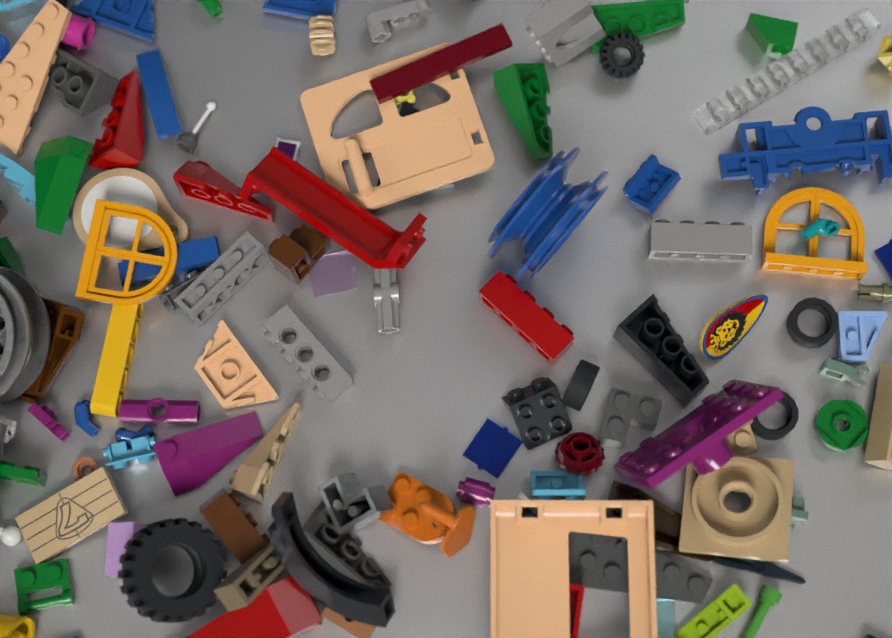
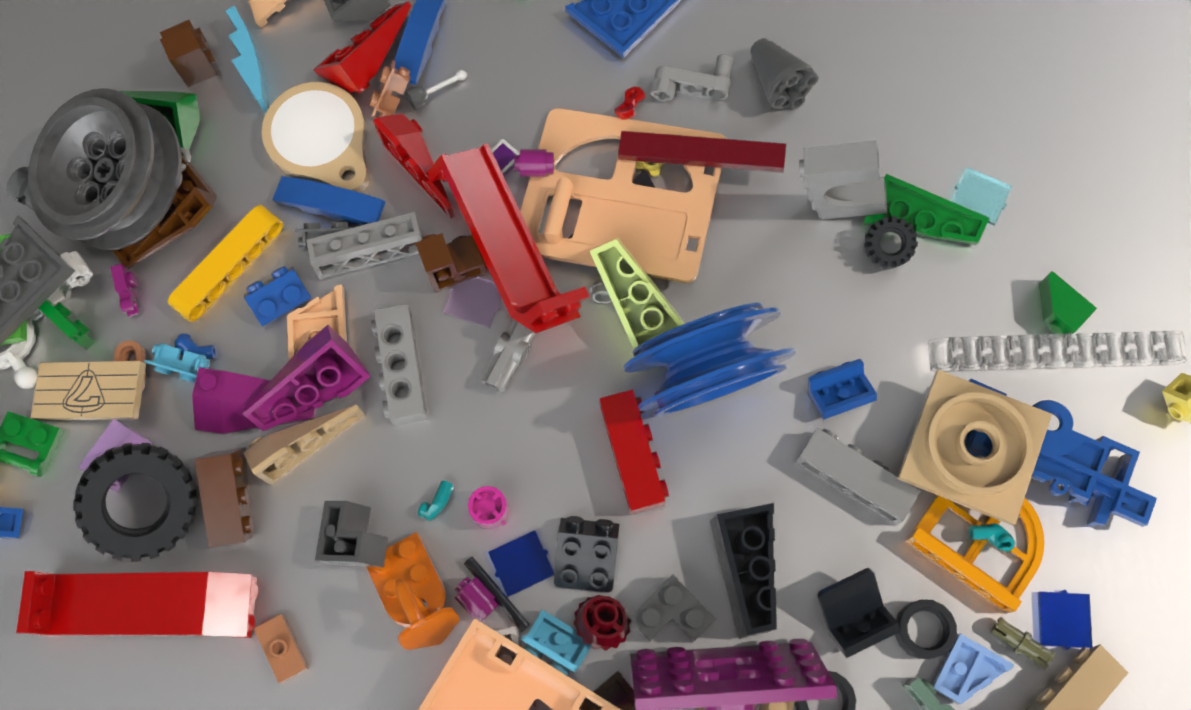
camera: 30 degrees right, 0 degrees up
green wedge [34,135,93,235] -> none
blue arm [74,399,101,438] -> none
light orange window [75,199,178,306] -> none
magenta piece [119,398,201,426] -> none
dark tan slope [213,542,285,612] -> none
black arch [267,492,395,628] -> none
dark grey wedge [301,501,391,589] -> none
tan gear [309,15,336,56] -> none
green wedge [492,63,553,160] -> none
black tyre [562,359,600,411] -> none
shield [700,294,768,360] -> none
none -> magenta wedge [242,325,371,431]
none -> blue bracket [244,266,311,326]
none -> nougat hinge [369,60,411,117]
none -> teal arm [418,481,454,521]
none -> black bar [464,556,530,632]
none -> dark pink piece [468,486,510,530]
none -> magenta brick [514,149,554,177]
none -> light grey plate [589,279,612,304]
none -> yellowish green wedge [590,238,686,349]
none -> red piece [614,86,646,120]
none -> black bracket [817,568,901,658]
none -> tan piece [897,369,1052,526]

